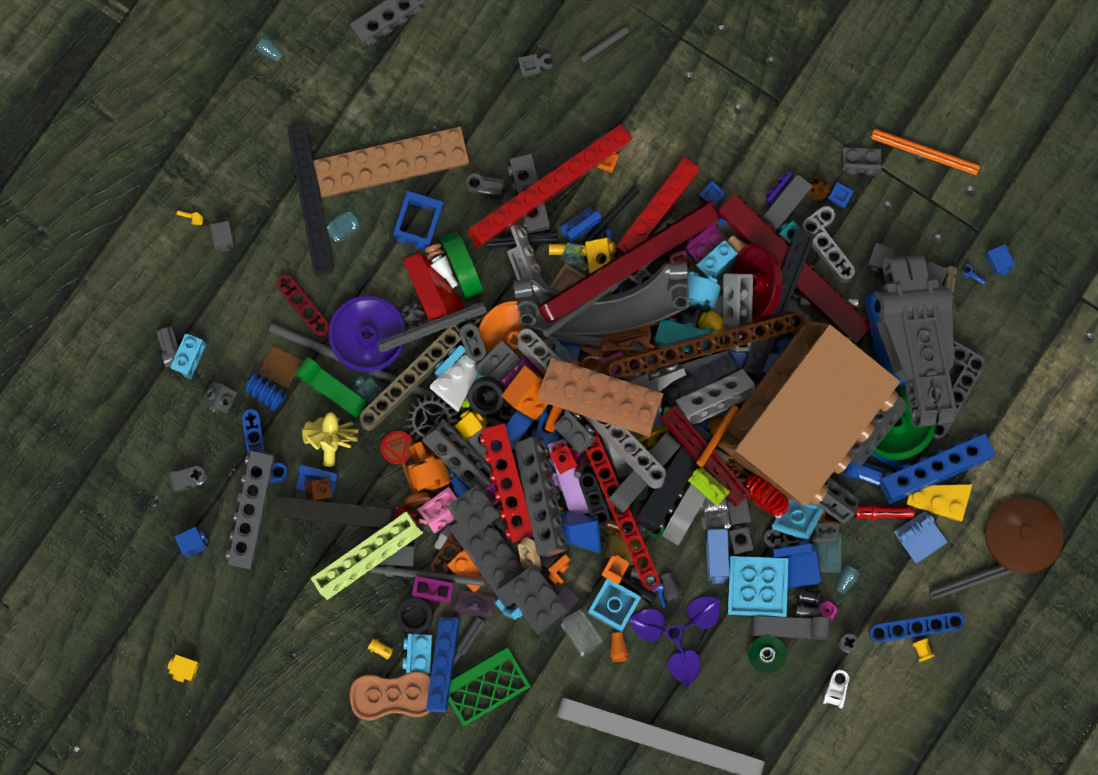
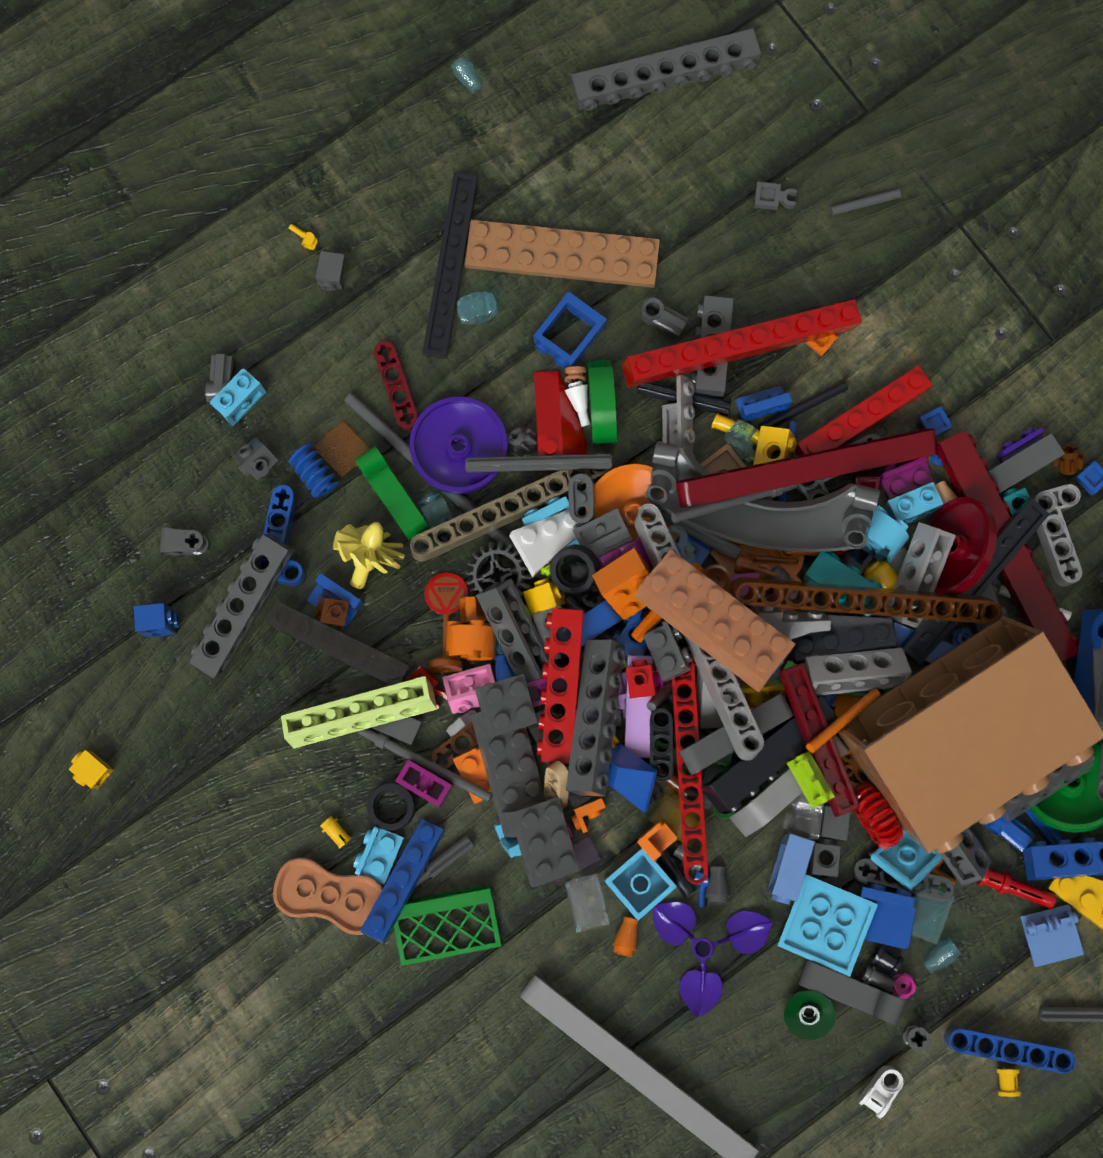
camera: 25 degrees right, 0 degrees up
panel [453,590,496,620] -> none

